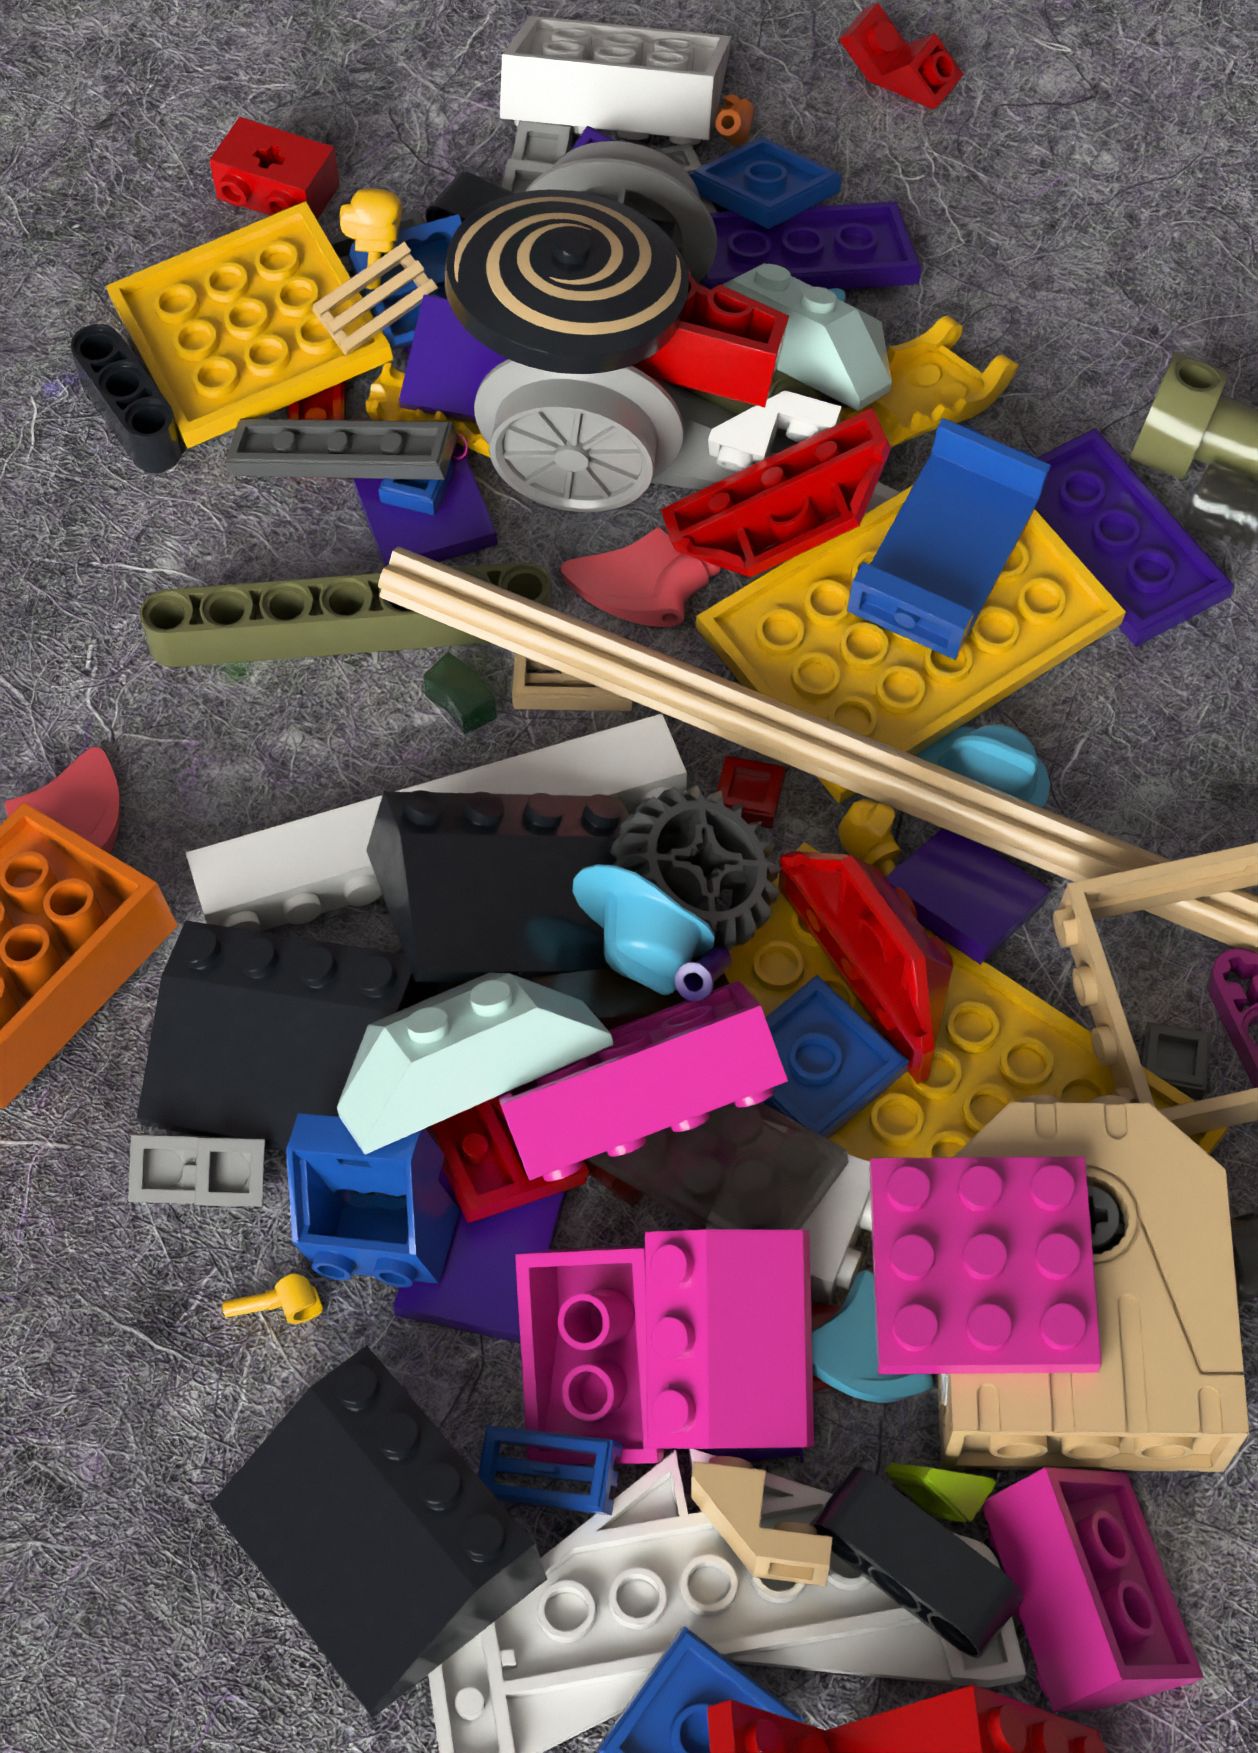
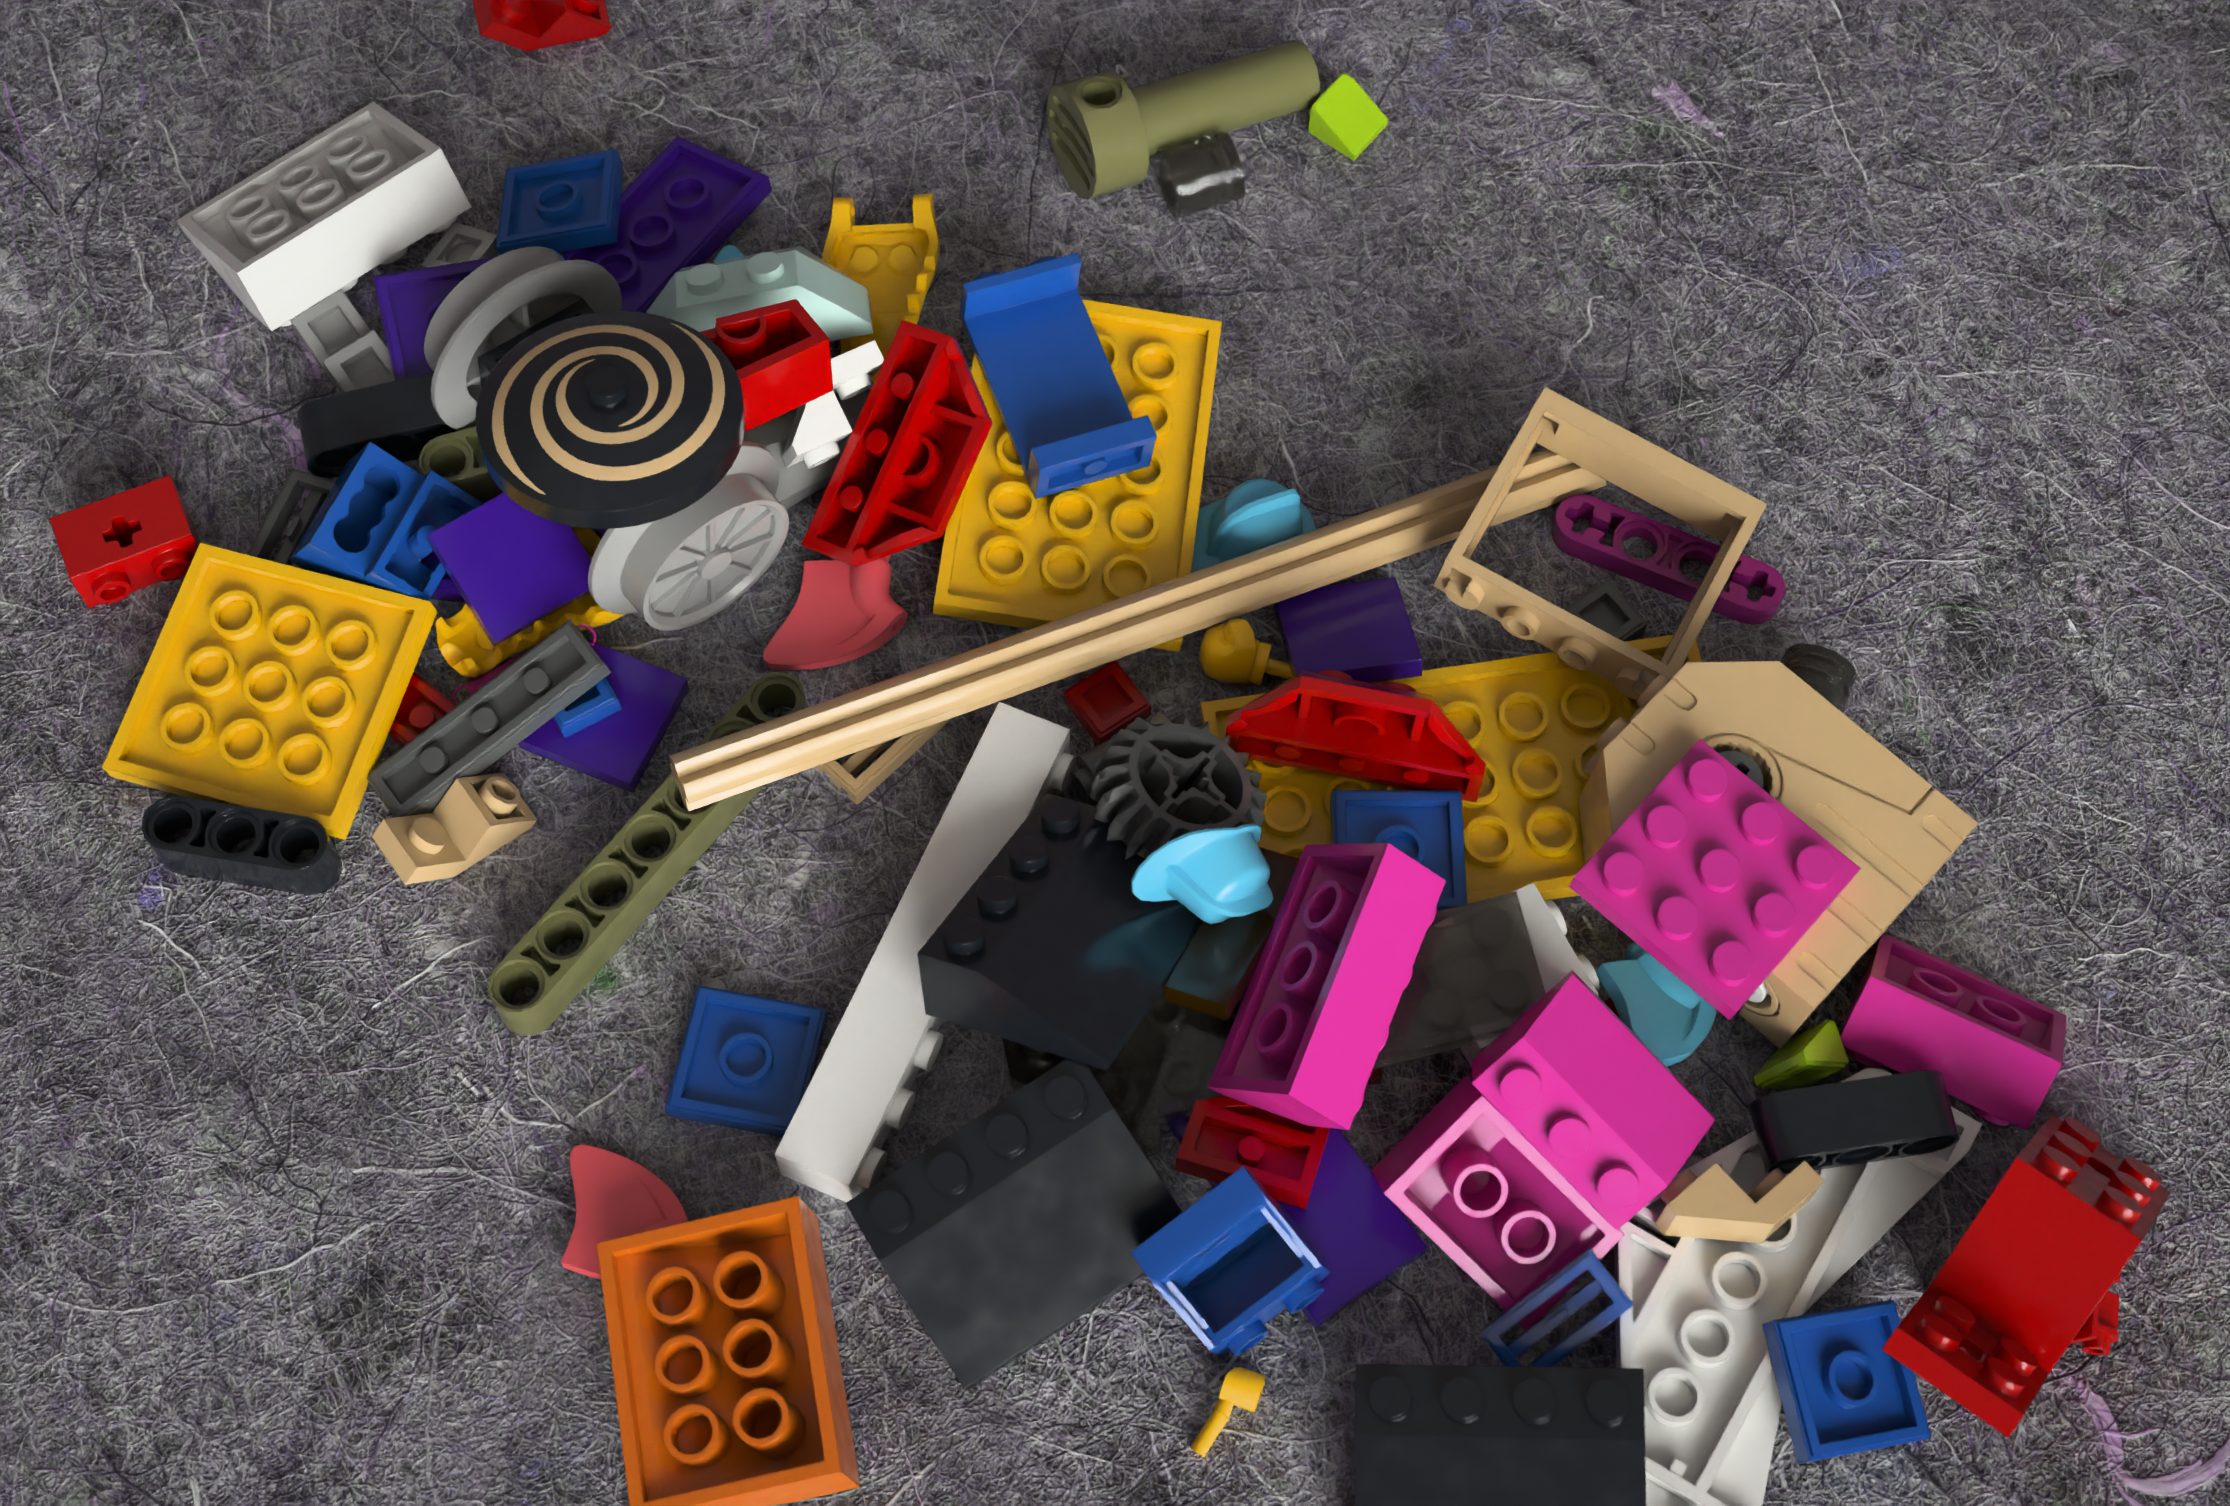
camera: 50 degrees left, 5 degrees up
light grey slope [128,1134,265,1207] -> none
tan tile [312,242,438,356] -> none
light aqua wedge [337,973,613,1155] -> none
yellow piece [340,188,402,290] -> none
clear green piece [423,652,497,735] -> none
dark purple piece [675,947,732,1001] -> none
orange arm [715,94,755,145] -> none
dark purple tile [1035,428,1234,647] -> none
none -> tan slope [371,773,538,885]
none -> blue tile [665,985,828,1138]

